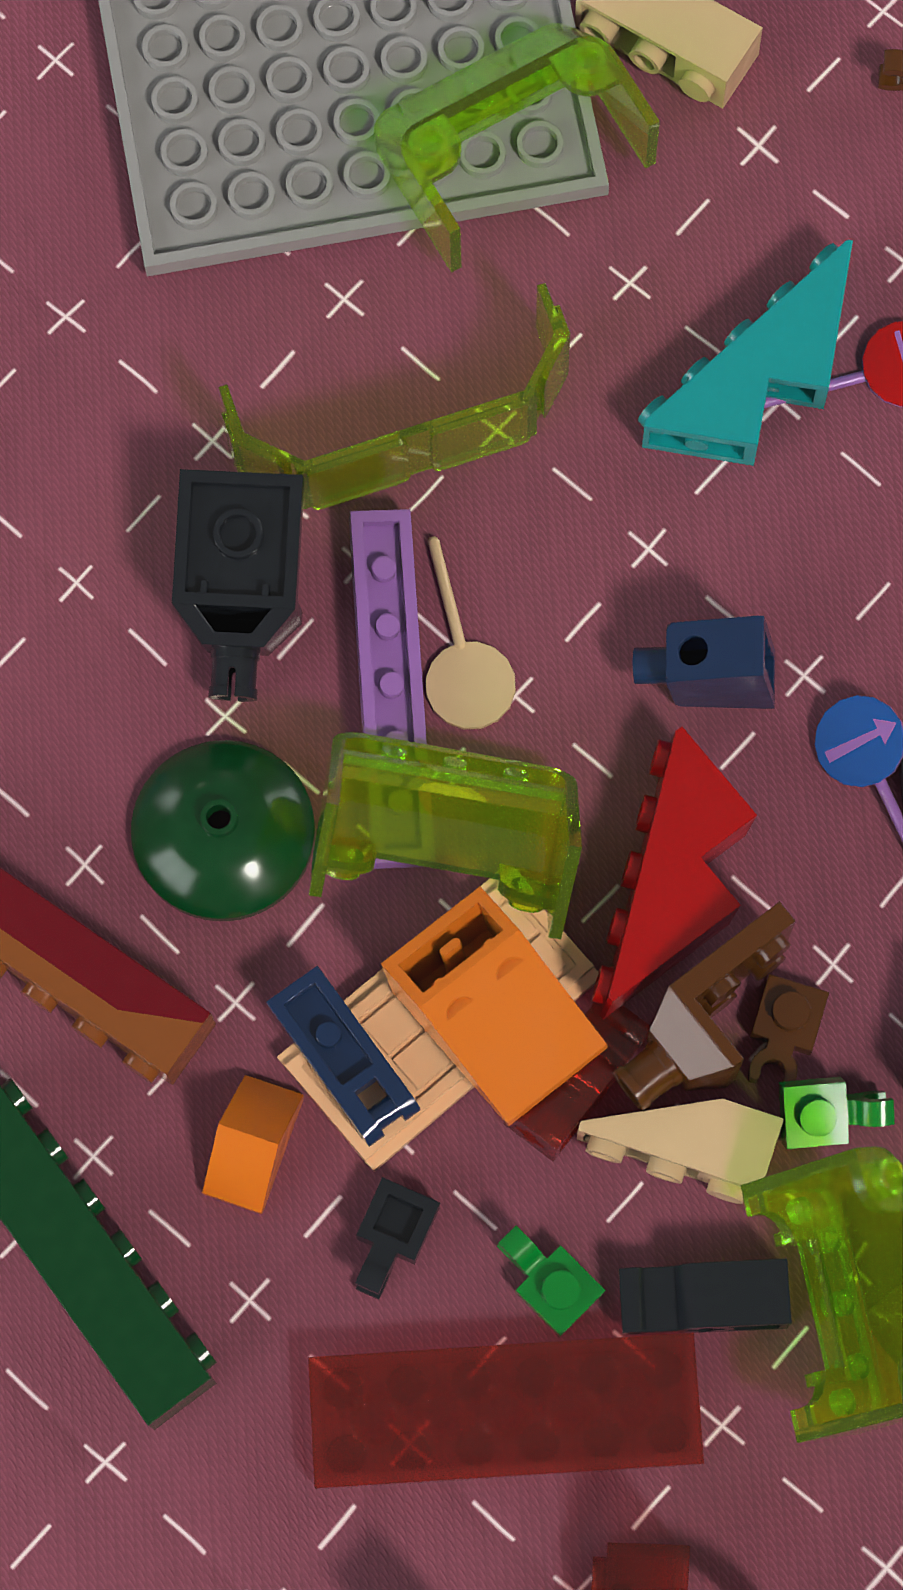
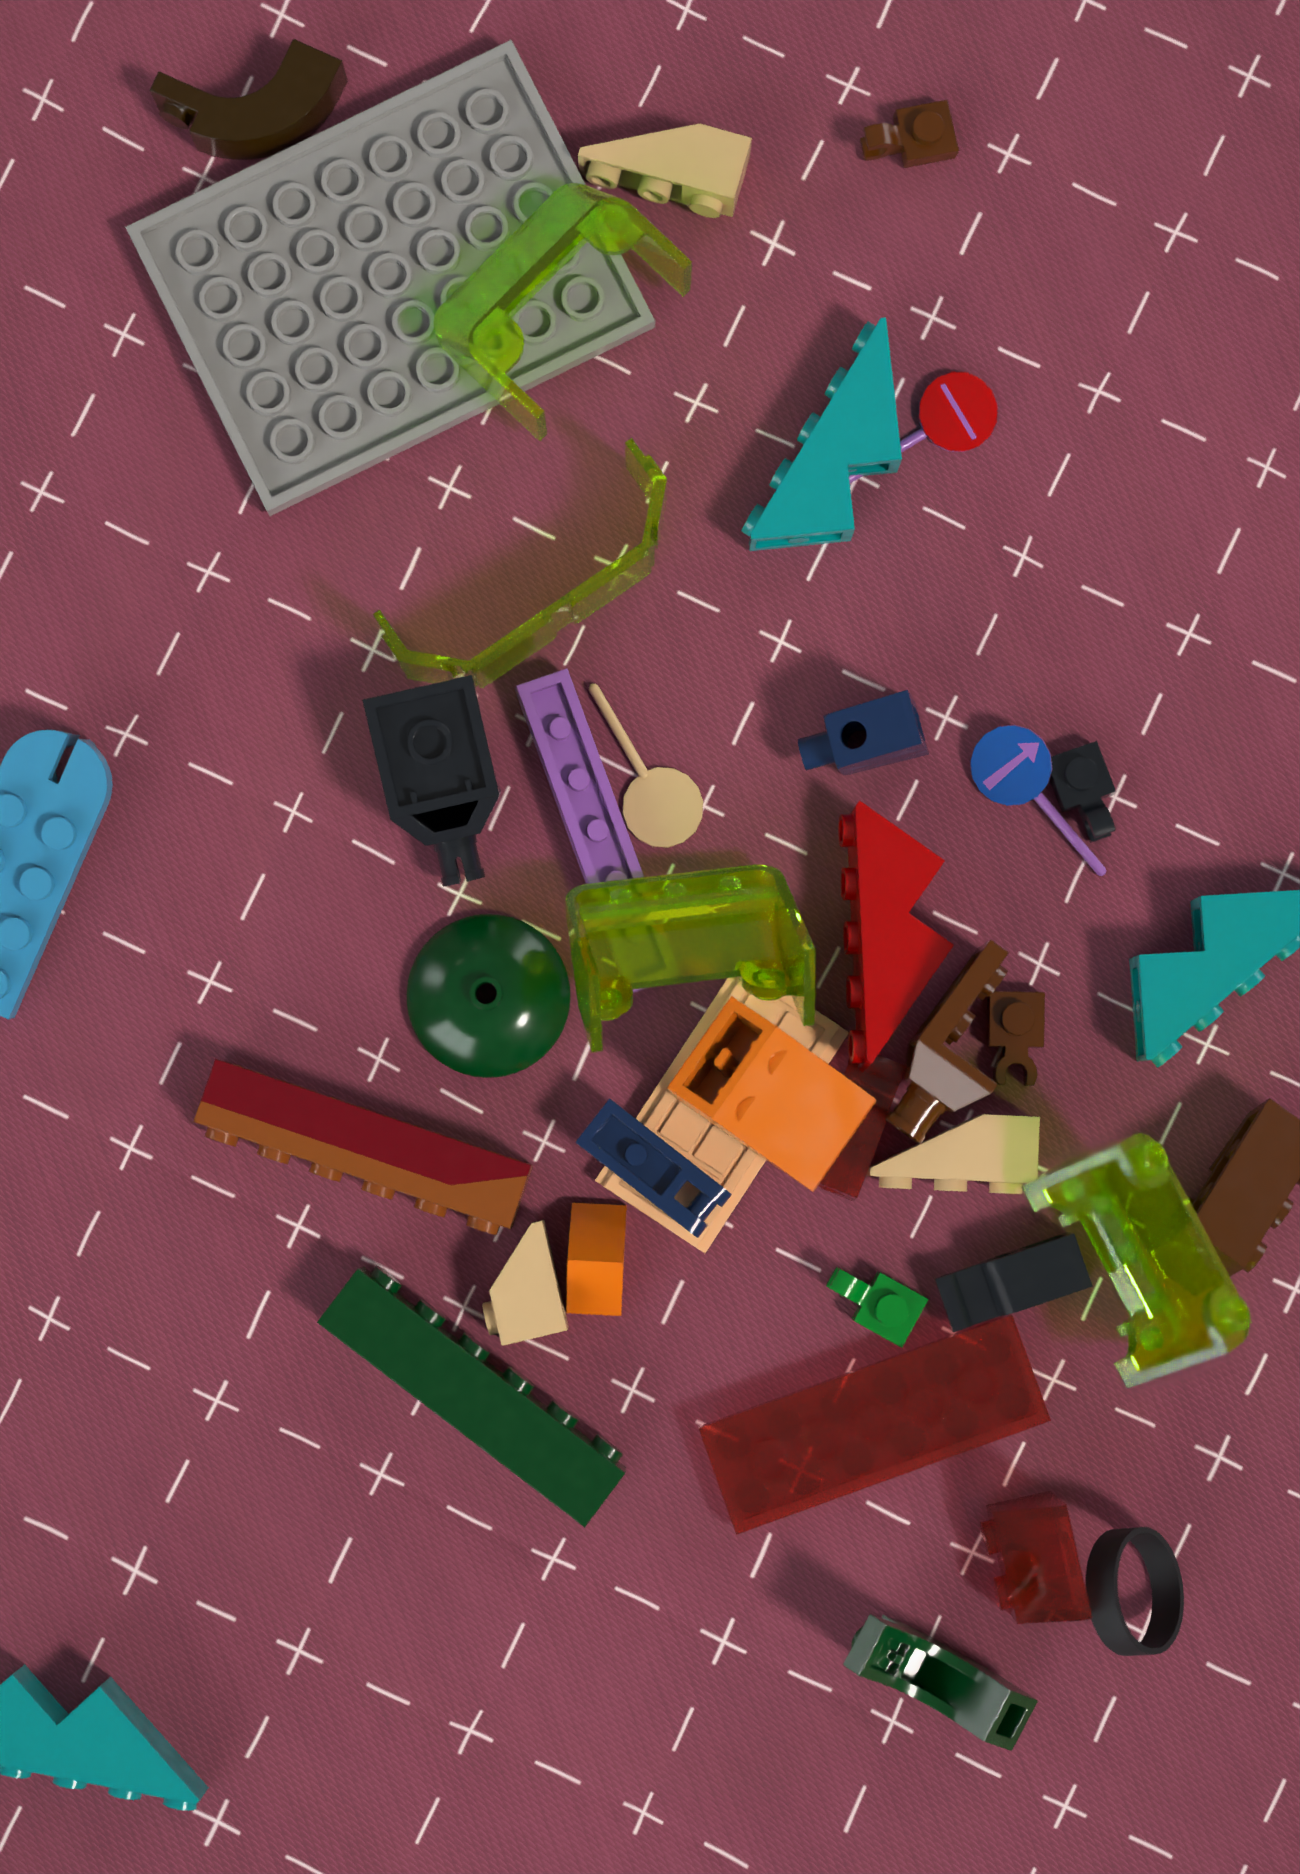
camera: 20 degrees left, 10 degrees up
black plate [355,1177,440,1300] -> none
plate [778,1076,895,1149] -> none
none -> tan slope [482,1220,569,1346]

